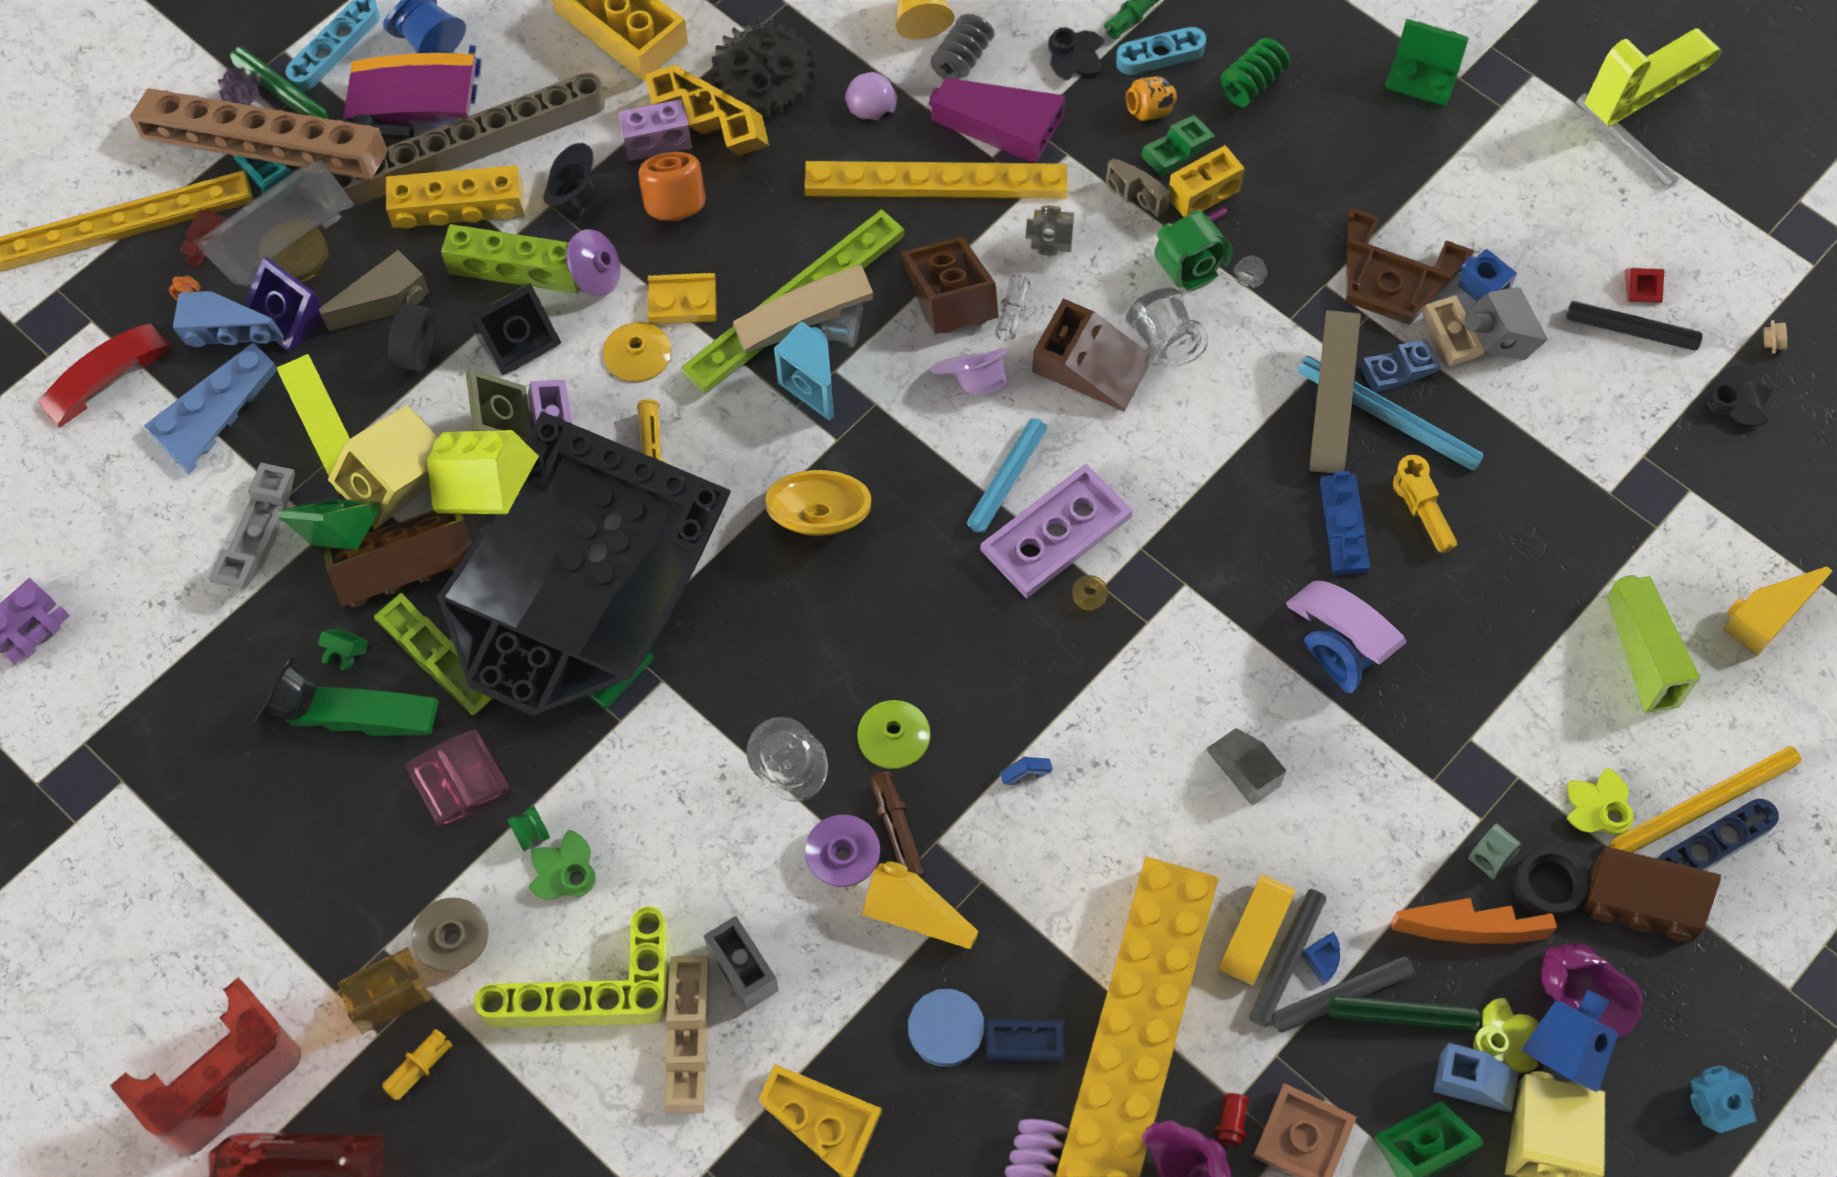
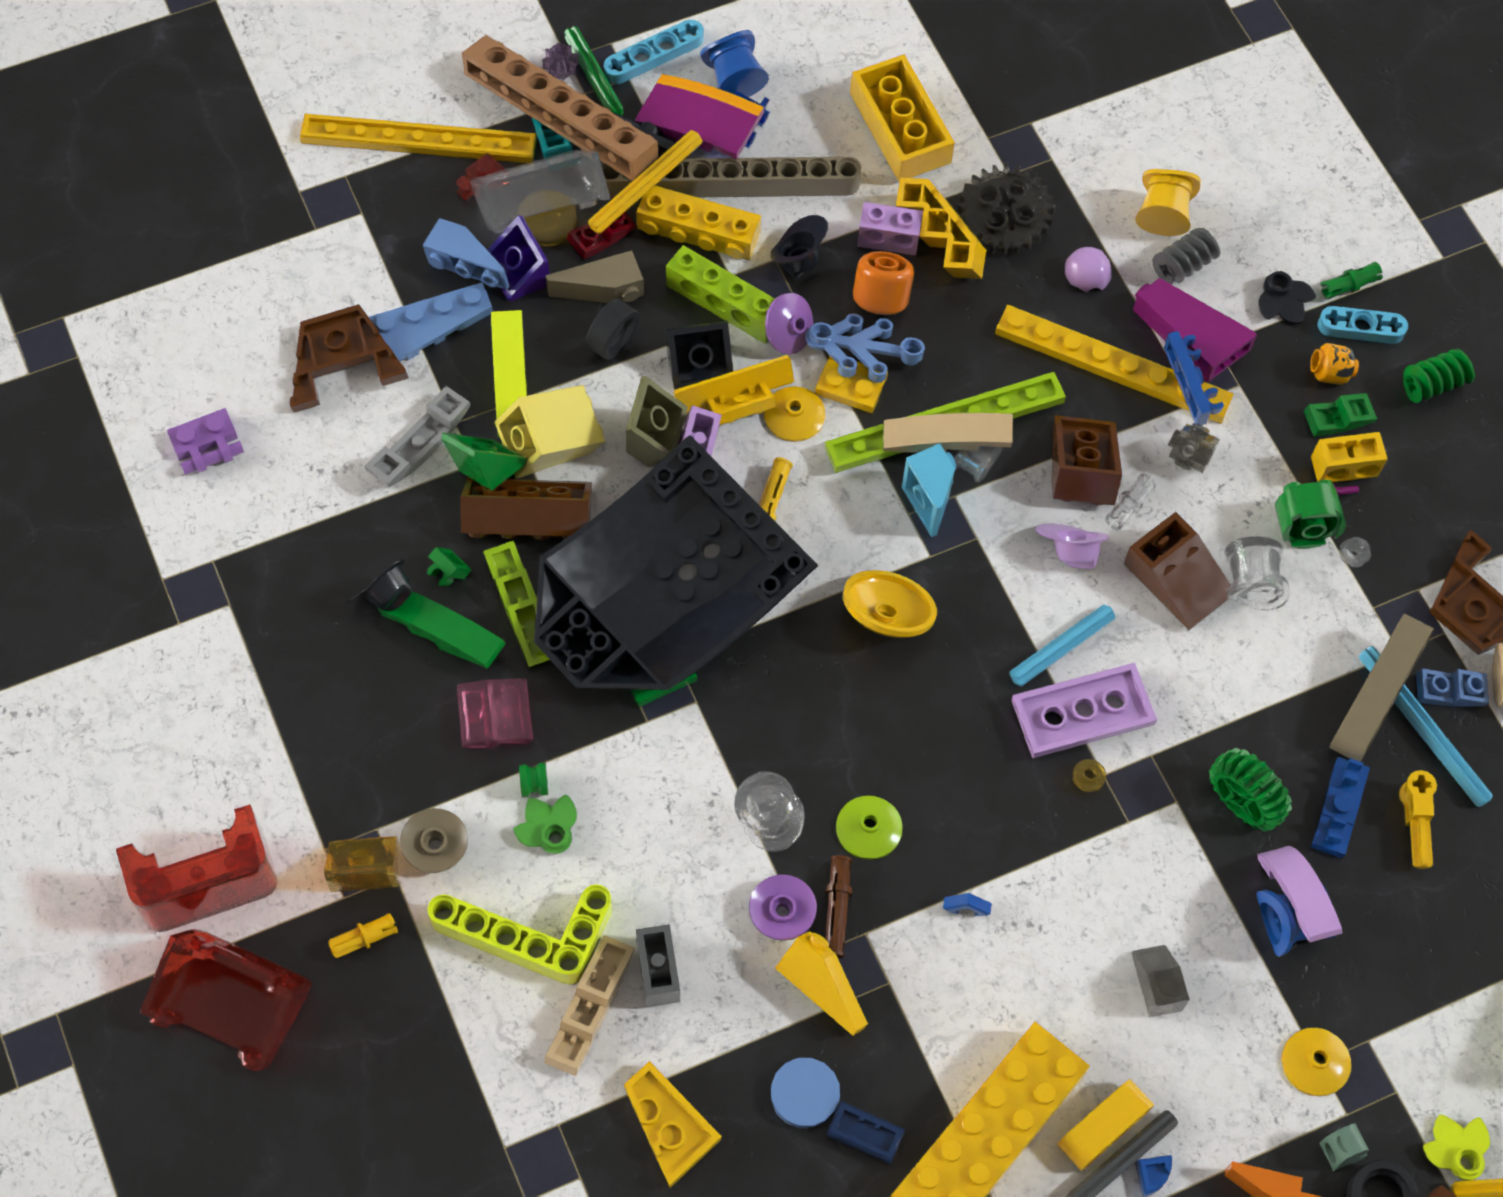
camera: 20 degrees right, 0 degrees up
red slope [38,323,172,428] -> none
orange plate [169,275,201,301] -> none
neon yellow slope [426,430,539,514] -> none
dark tan slope [1106,159,1170,218] -> none
none -> reddish brown wing [290,304,409,413]
none -> dark red slope [567,212,636,260]
none -> yellow axle [588,130,702,234]
none -> yellow bracket [673,355,794,425]
none -> medium blue plant [806,313,925,383]
none -> blue plate [1164,331,1224,427]
none -> green gear [1209,748,1292,832]
none -> yellow dish [1281,1028,1351,1097]

